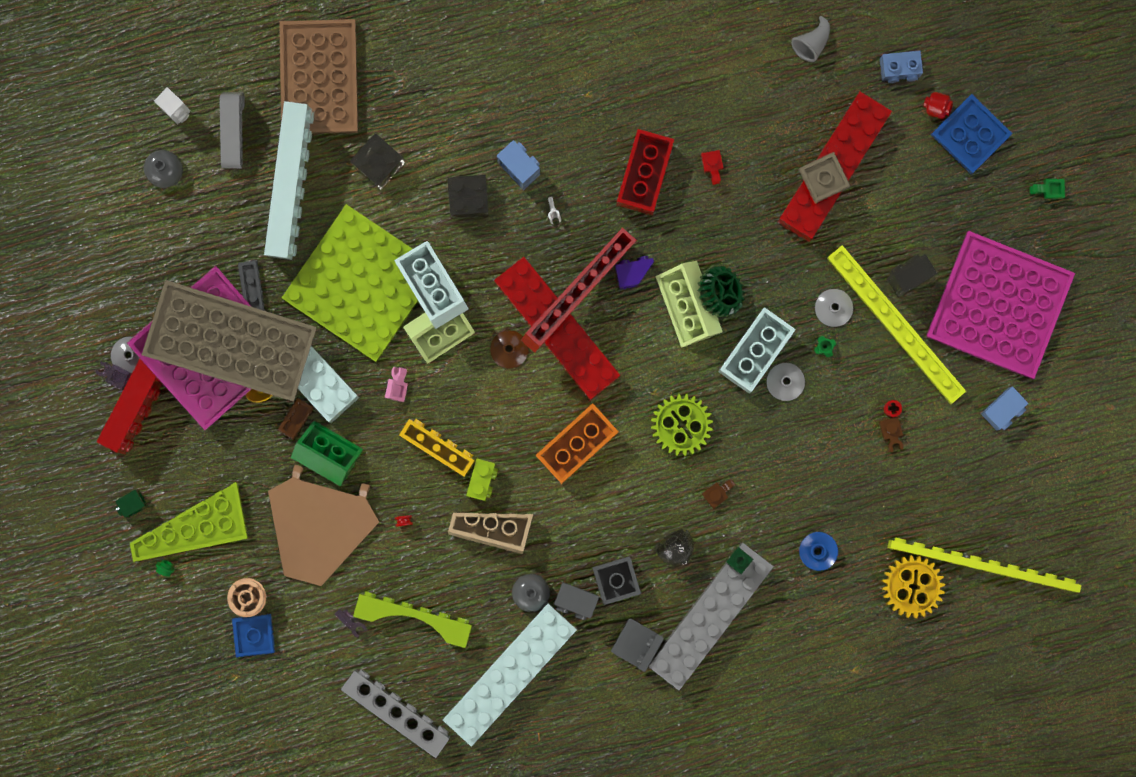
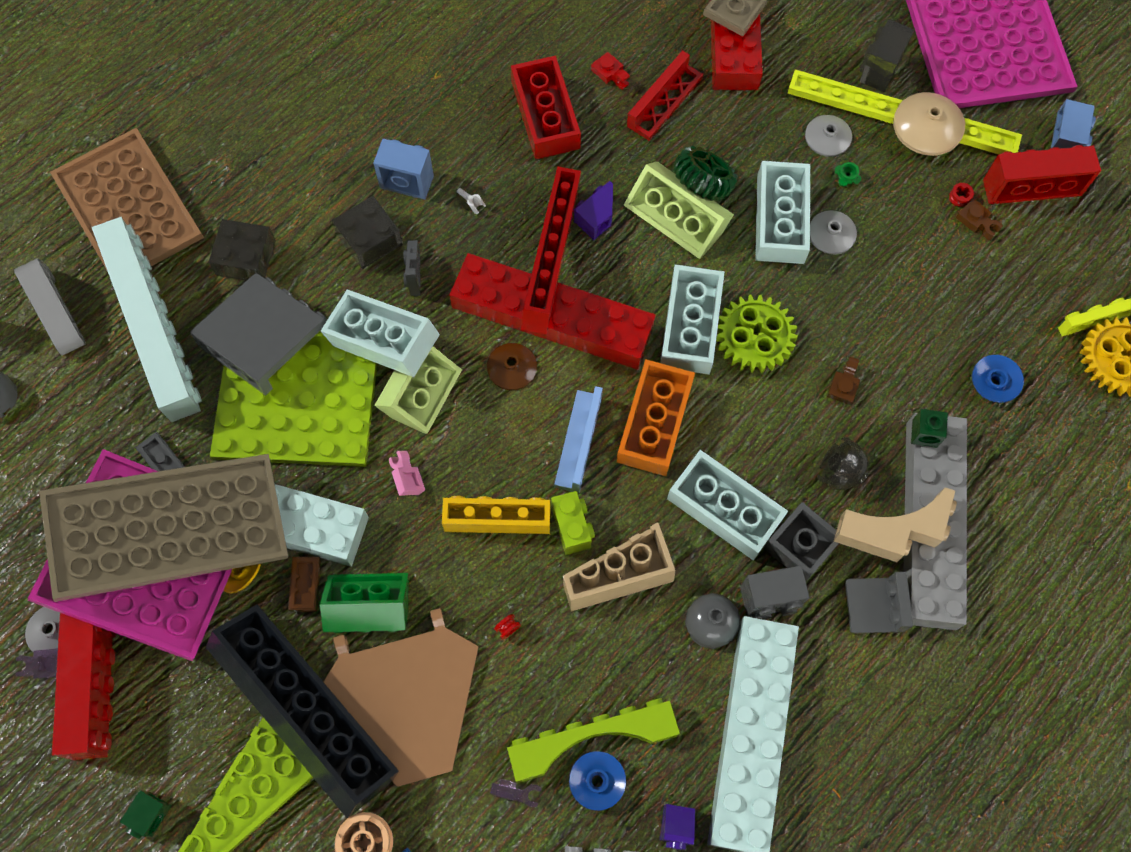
camera: 30 degrees left, 15 degrees down
none -> dark grey panel [190,273,327,396]
none -> black brick [206,605,399,819]
none -> dark grey wing [403,240,421,296]
none -> light blue fence [554,386,603,493]
none -> blue dish [569,751,626,811]
none -> red fence [627,50,703,141]
none -> light aqua brick [660,265,724,375]
none -> dark purple slope [660,804,695,850]
none -> light aqua brick [667,450,788,561]
none -> tan arch [834,487,957,562]
none -> tan dish [893,92,965,156]
none -> red brick [983,145,1101,205]

